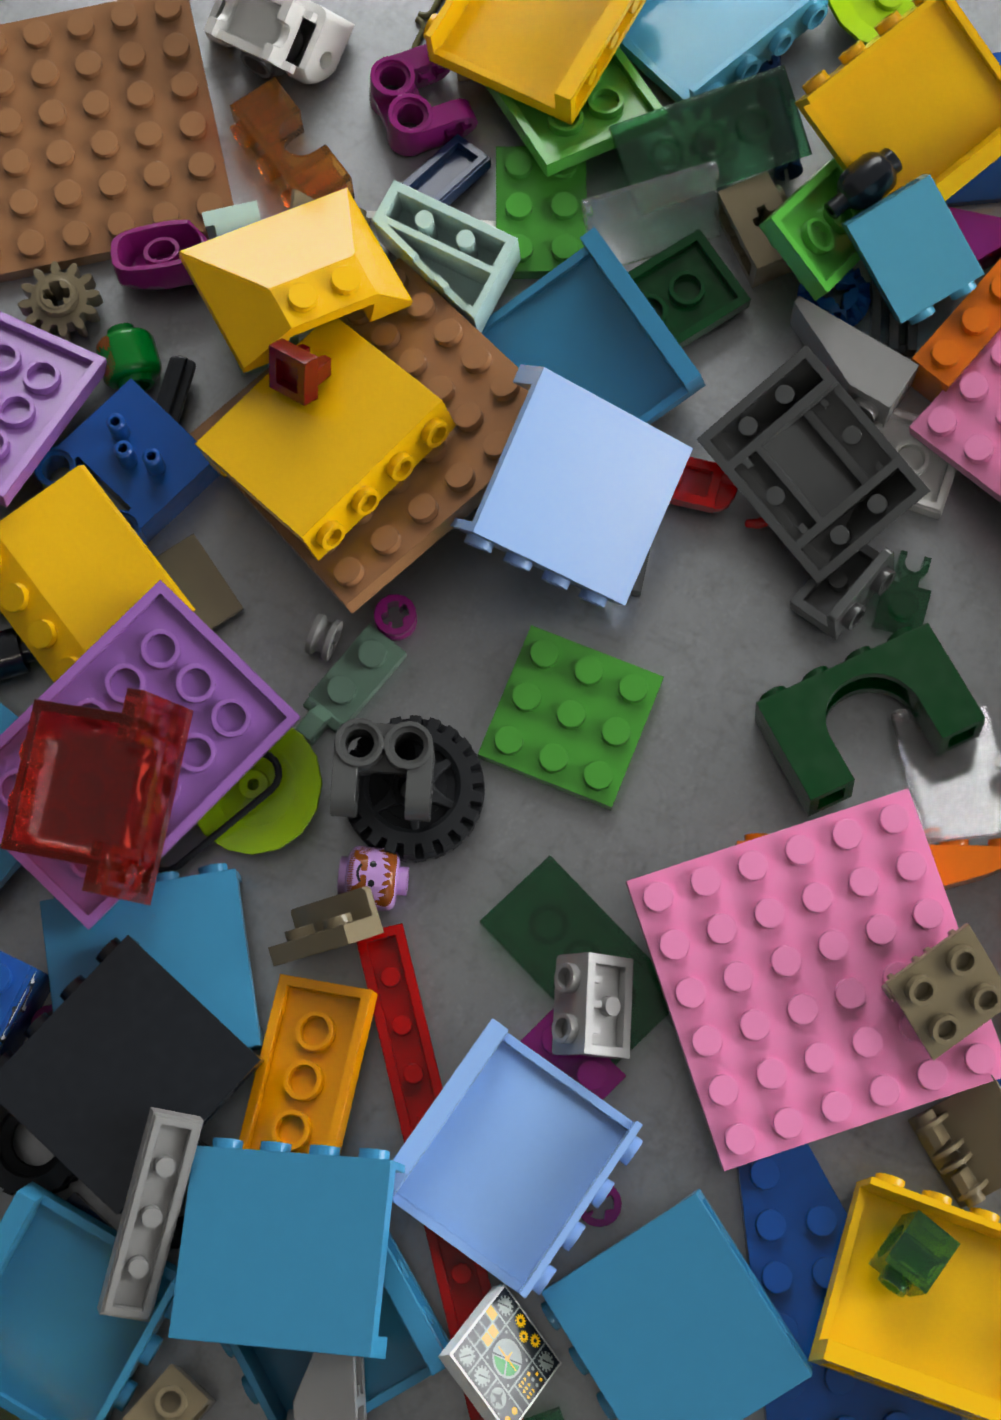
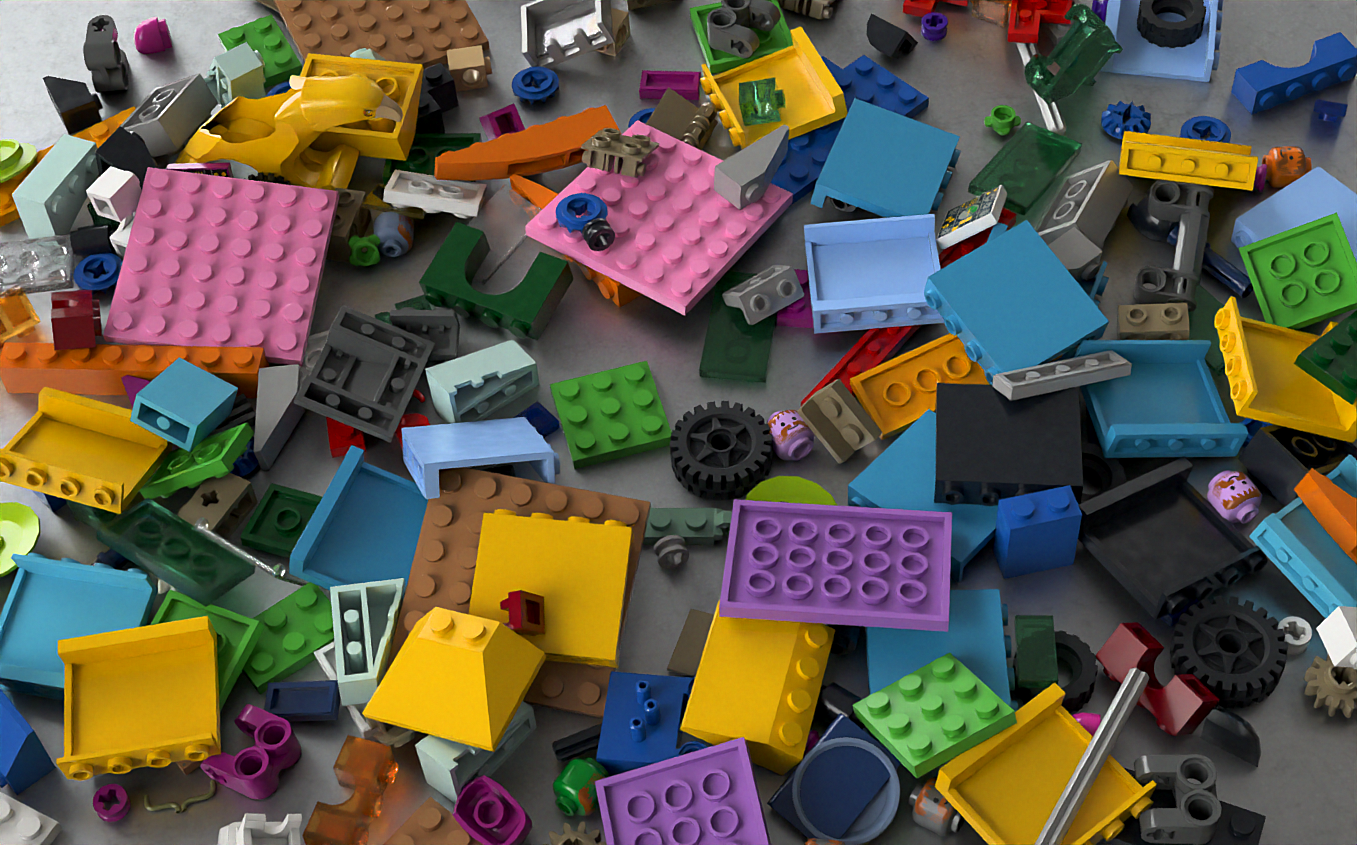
camera: 125 degrees left, 25 degrees down
clear red windscreen [0,688,193,906] -> none
dark grey piece [330,718,435,822] -> none
black plant [824,148,902,219] -> none
none -> light aqua wedge [425,340,540,424]
none -> clear blue tile [513,401,560,439]
none -> blue gear [556,193,608,233]
none -> black bush [582,218,615,251]
none -> light grey slope [714,124,789,210]

